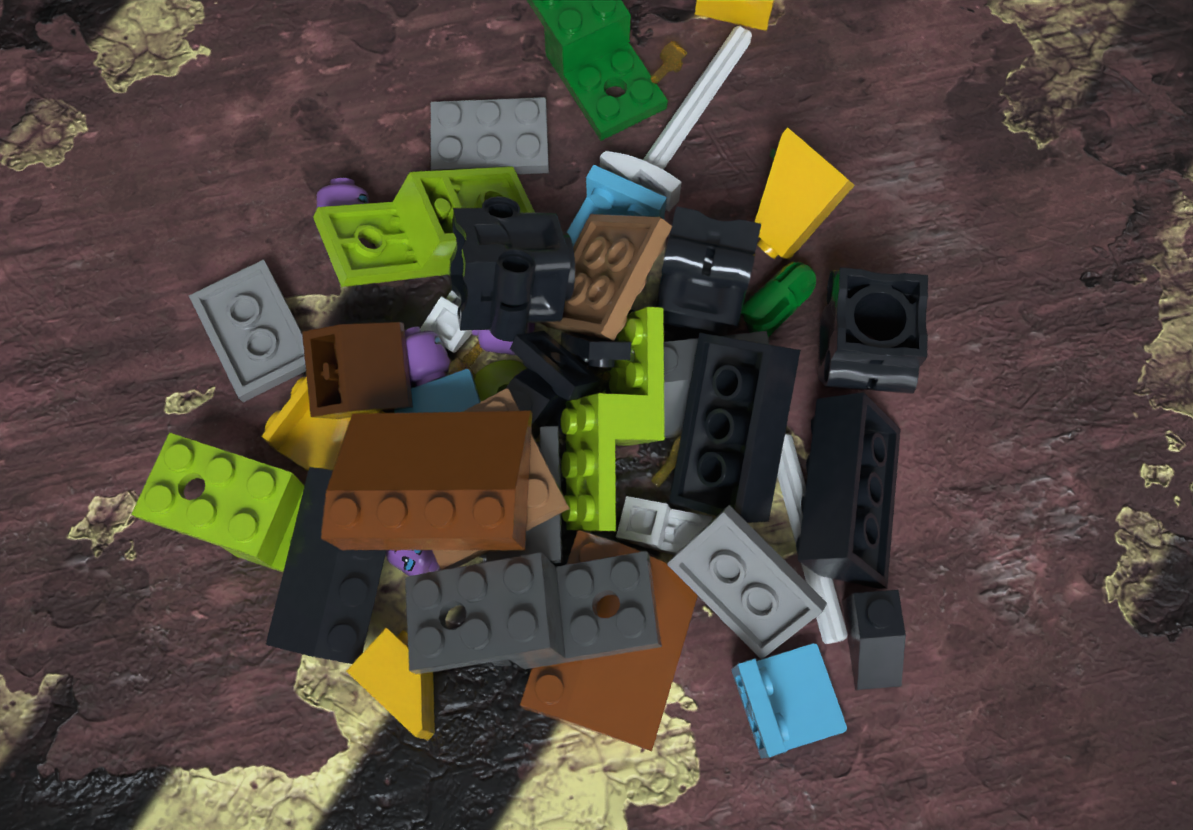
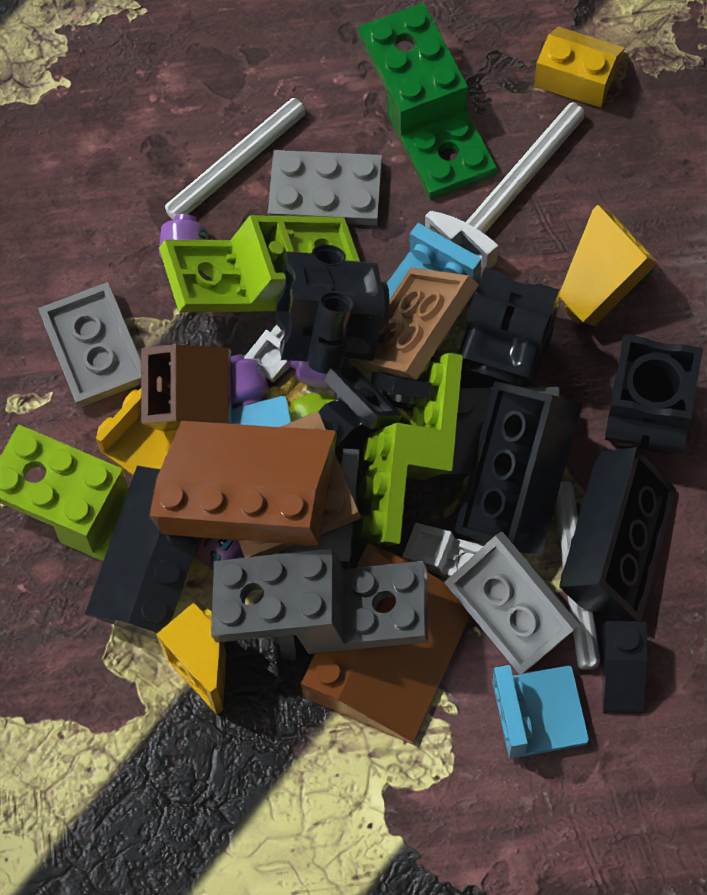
camera: 10 degrees right, 5 degrees down
clear yellow hand [650,41,687,84] -> none
green arm [741,262,816,337] -> none
none -> white axle [165,98,305,220]

